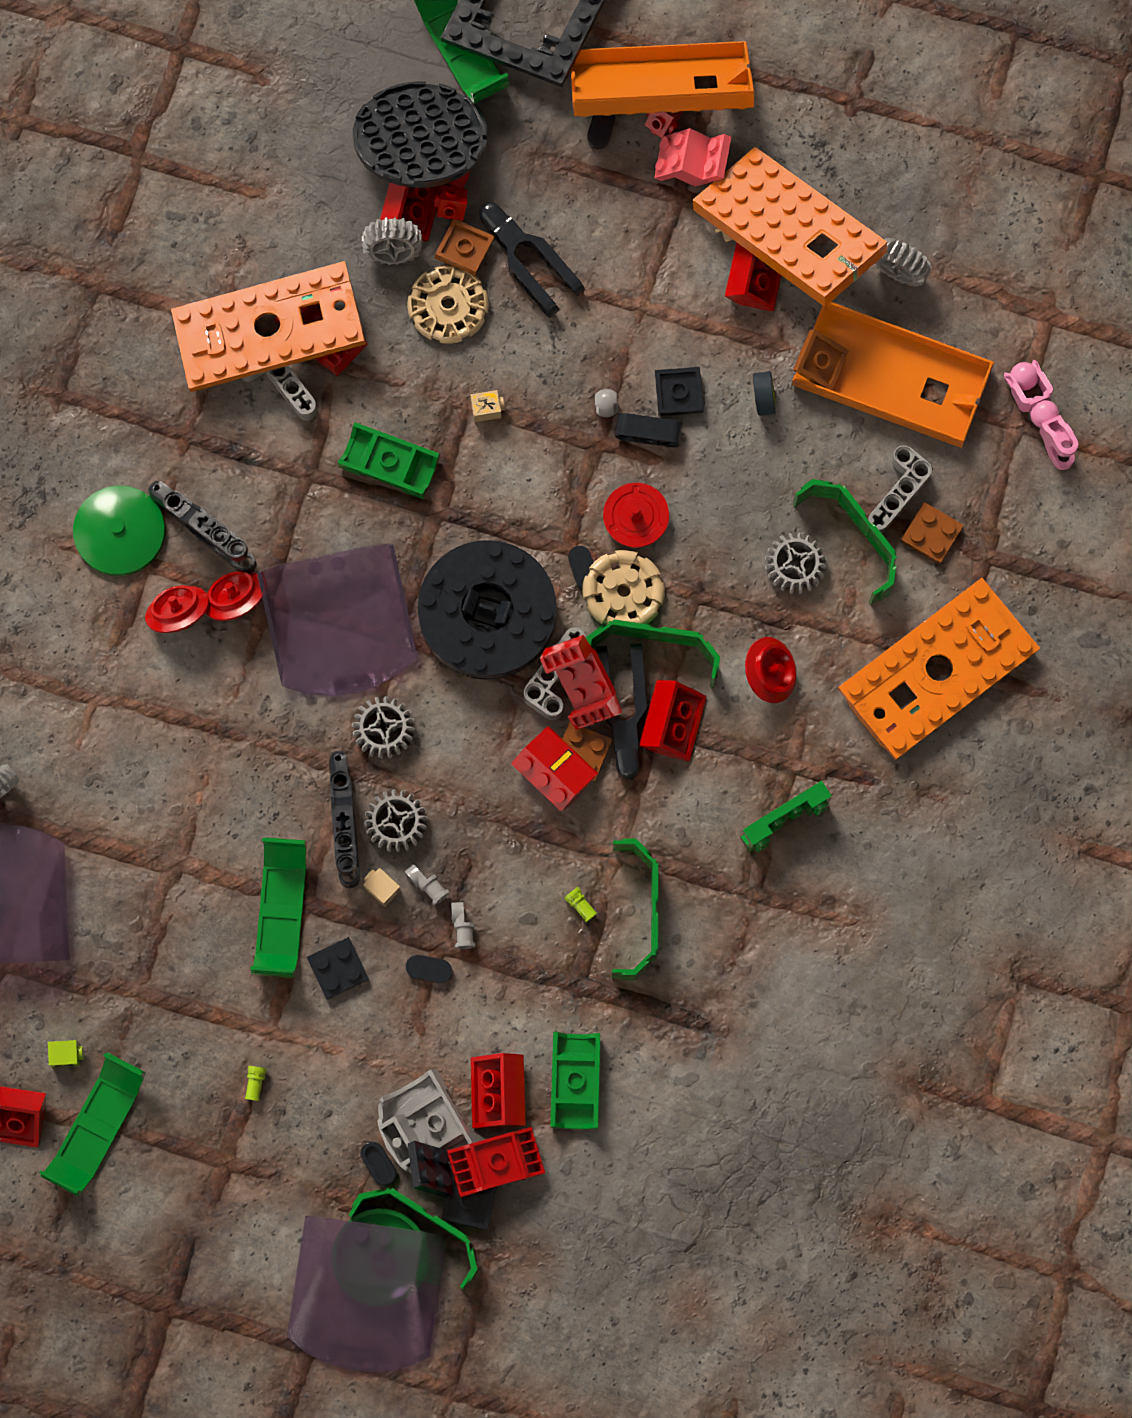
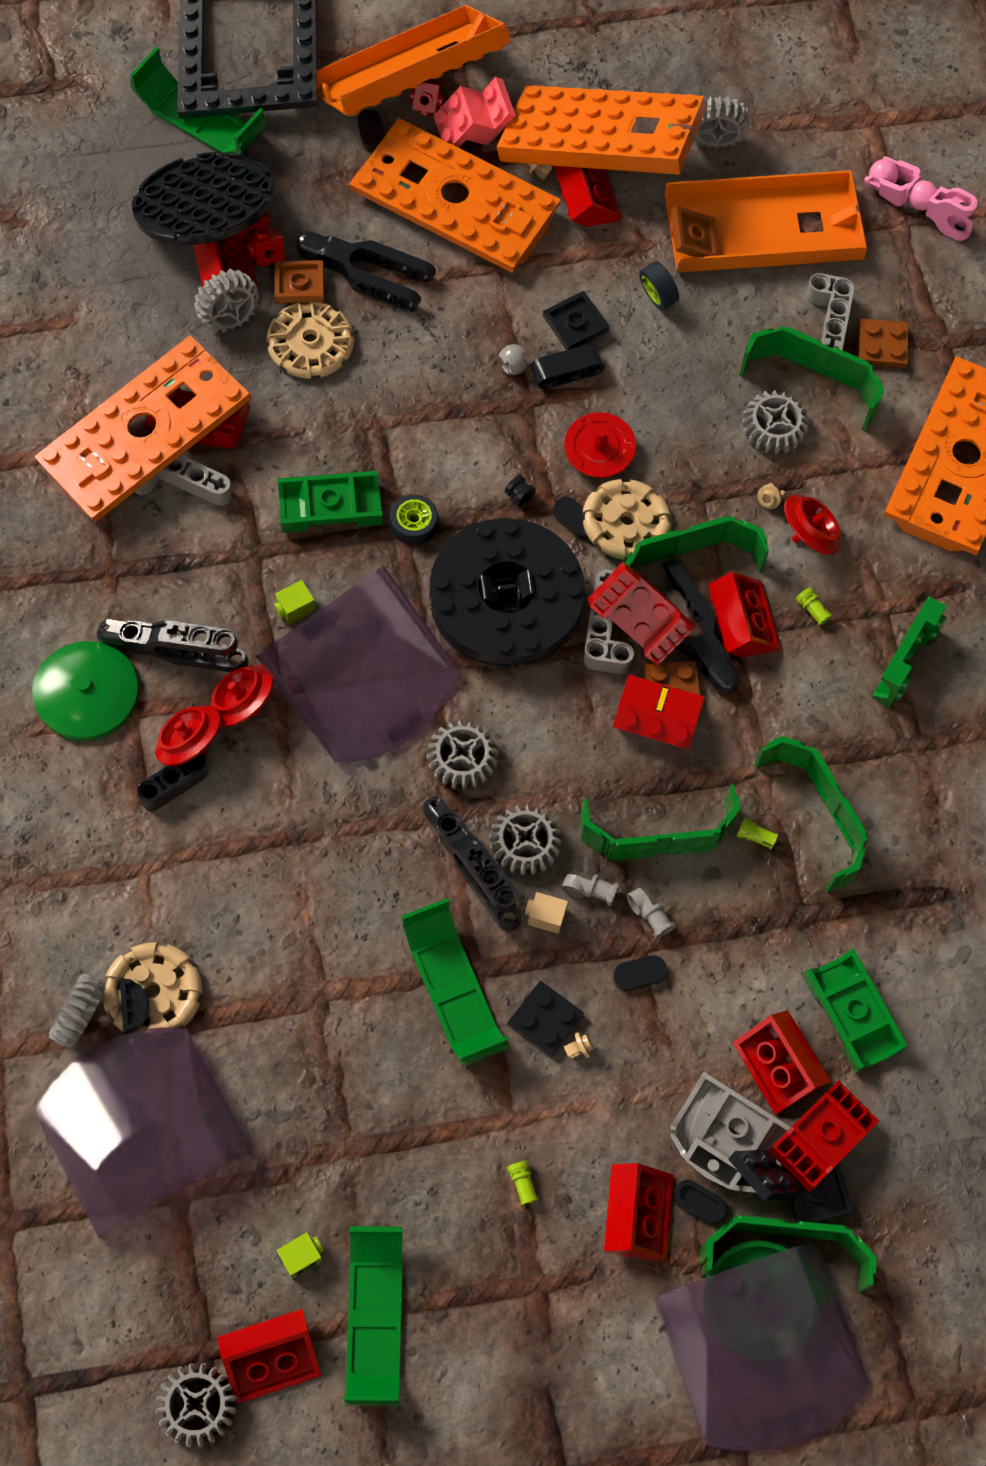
camera: 30 degrees left, 10 degrees down
tan brick [470,390,505,423] -> none
none -> tan plate [102,942,202,1040]
none -> black tile [119,978,151,1035]
none -> black beam [137,753,209,811]
none -> lime brick [273,580,316,624]
none -> orange piece [349,118,561,273]
none -> wheel [390,494,438,545]
none -> black wheel [504,475,536,507]
none -> tan plate [564,1032,594,1059]
none -> green windscreen [579,784,740,861]
none -> red slope [604,1163,674,1261]
none -> tan plate [757,483,785,509]
none -> lime pin [795,587,832,626]

